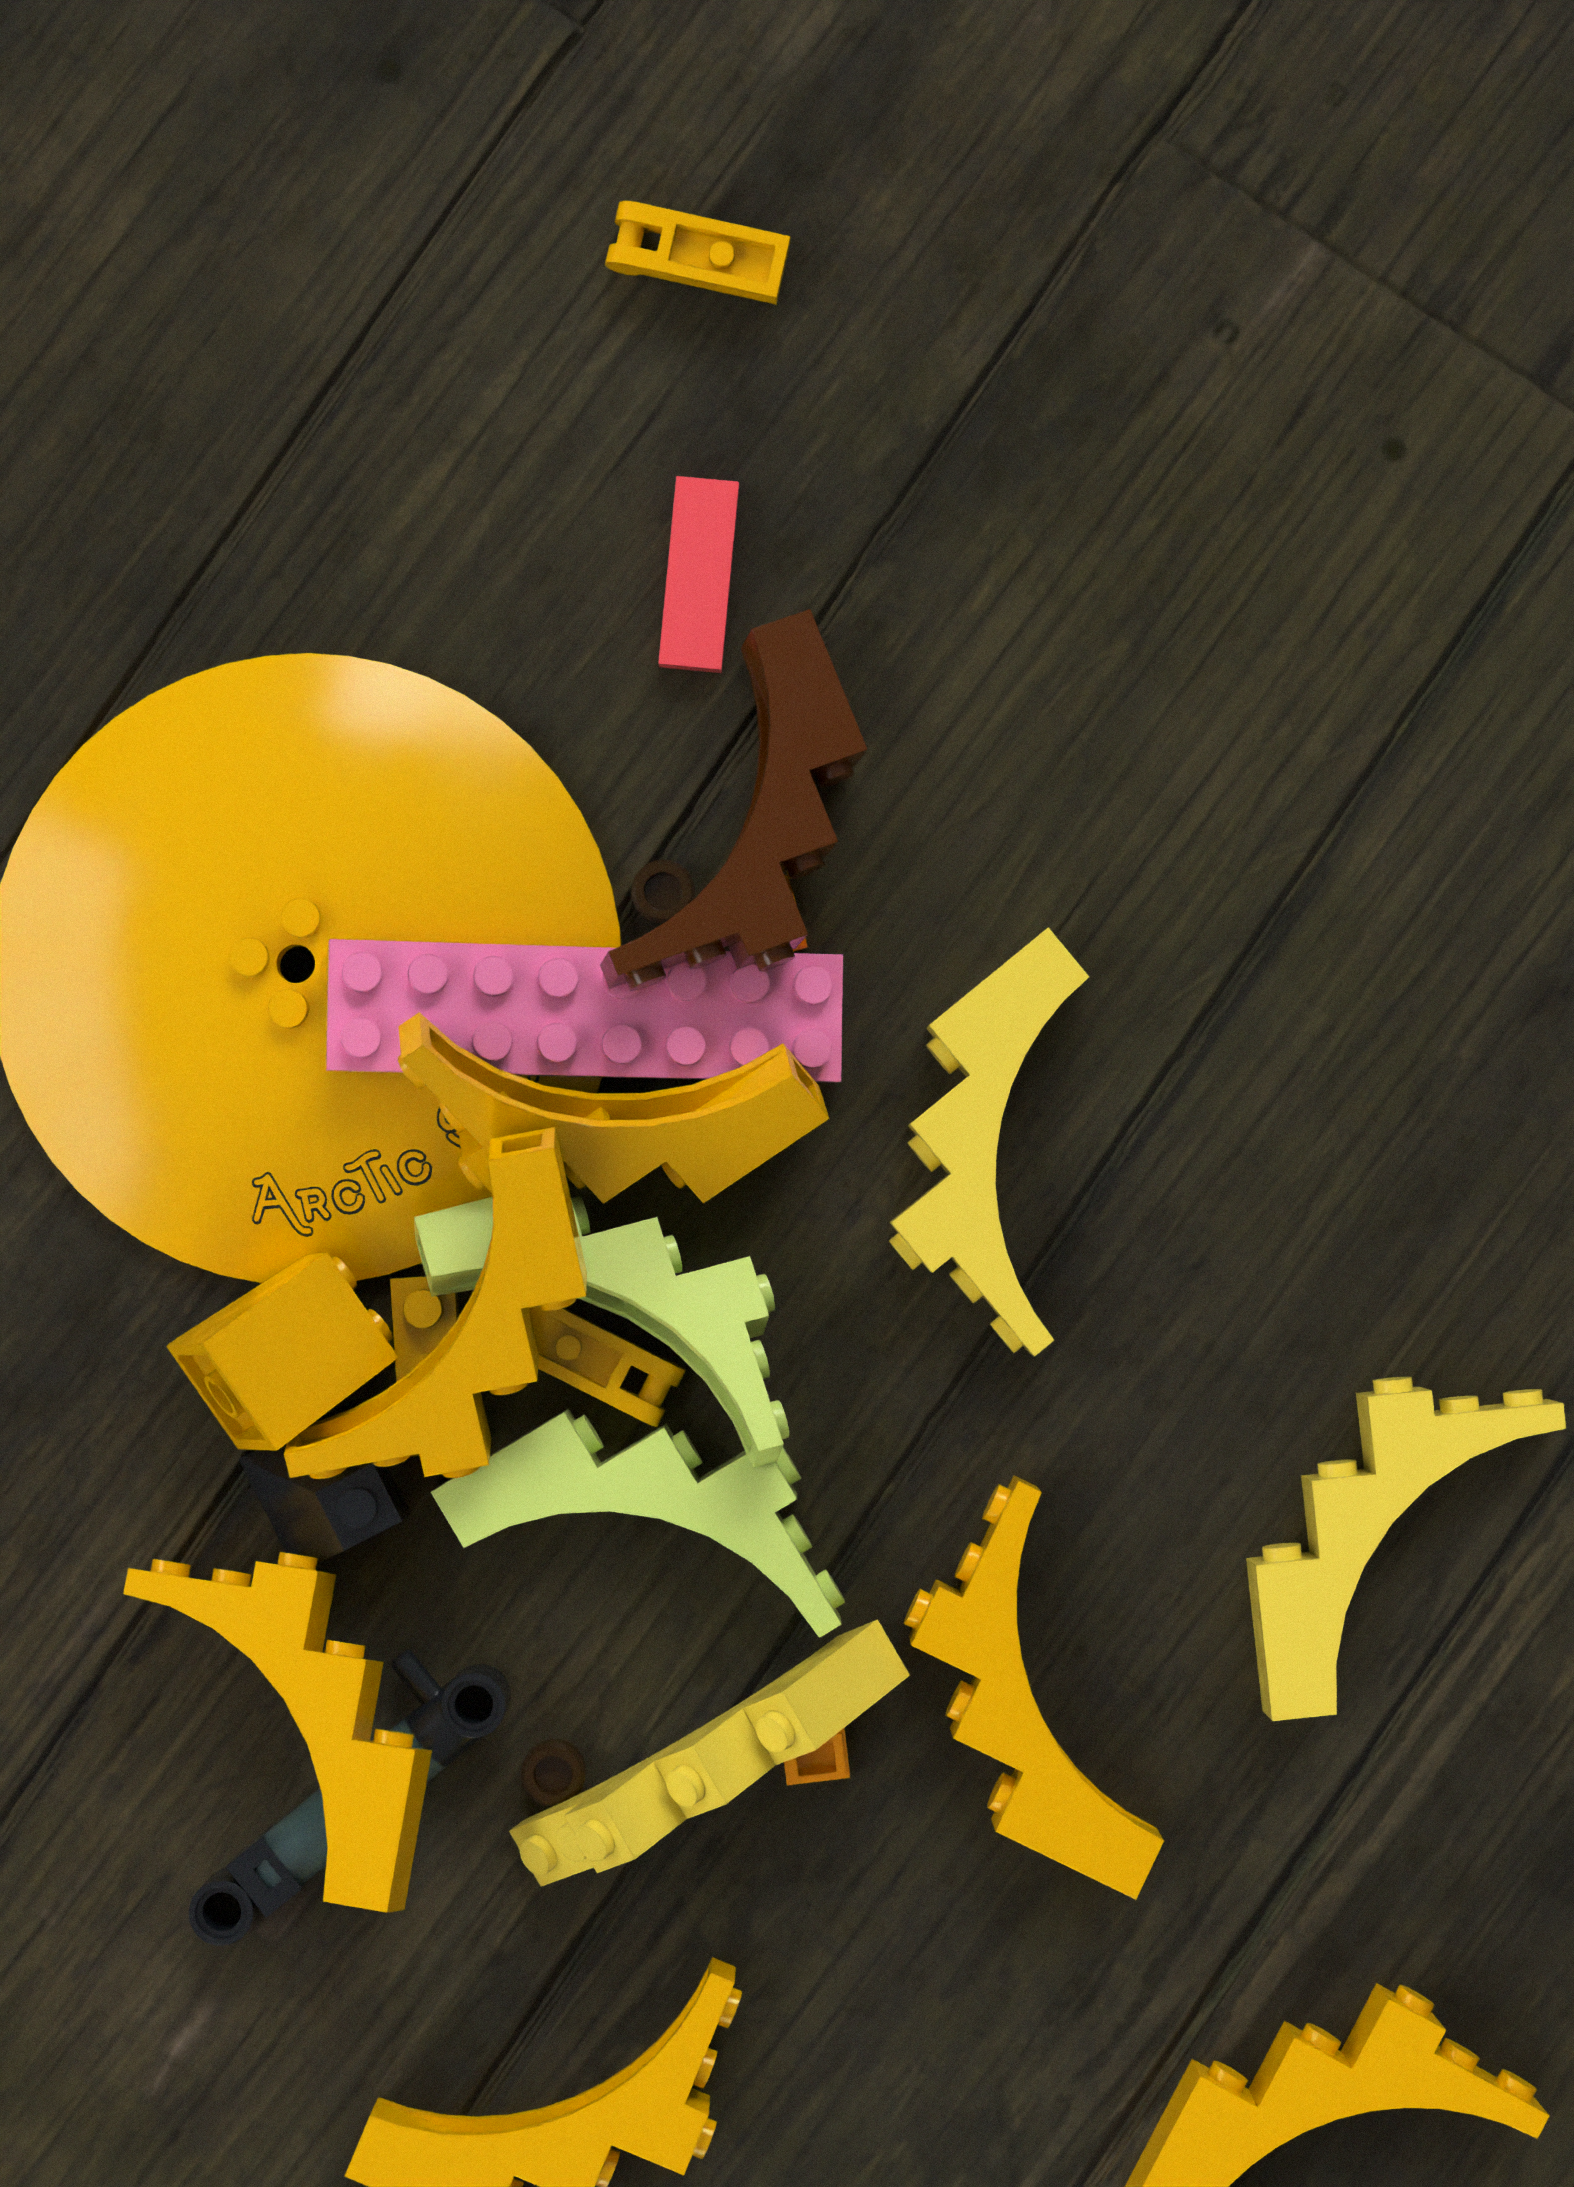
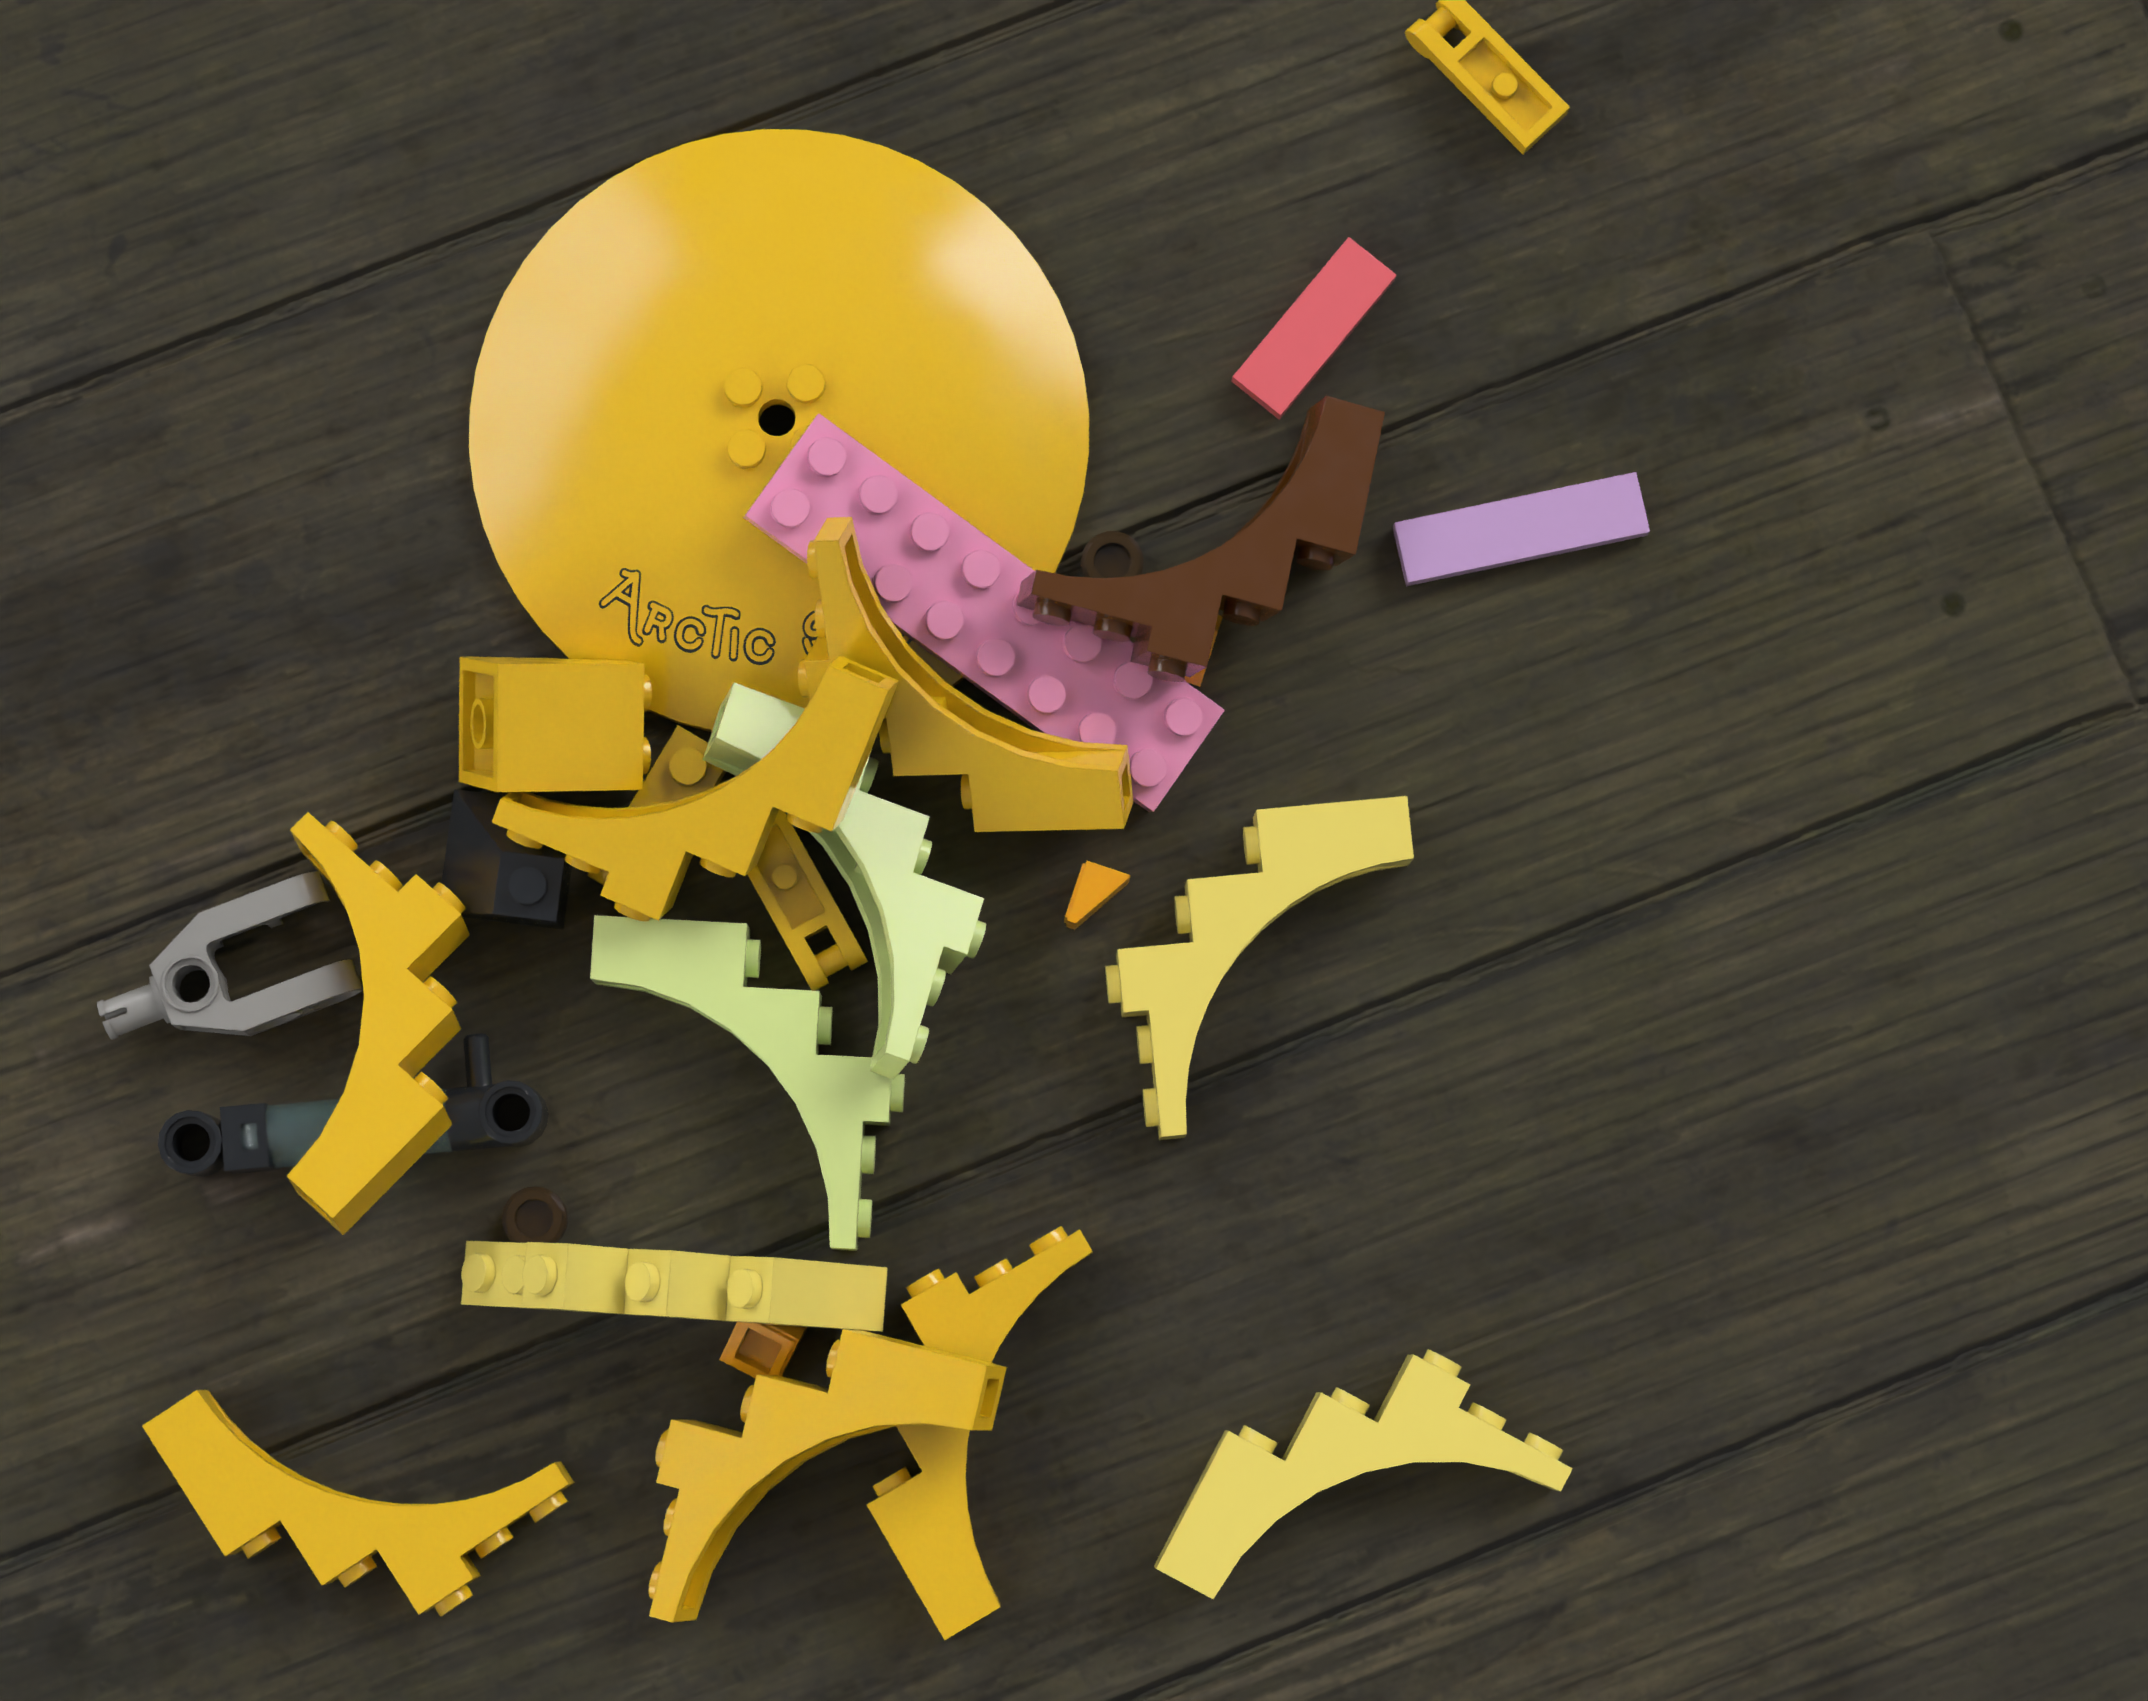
camera: 25 degrees right, 5 degrees down
none -> light grey piece [97,871,363,1040]
none -> yellow arch [648,1329,1007,1623]
none -> light orange slope [1064,861,1130,930]
none -> lavender tile [1393,472,1650,586]

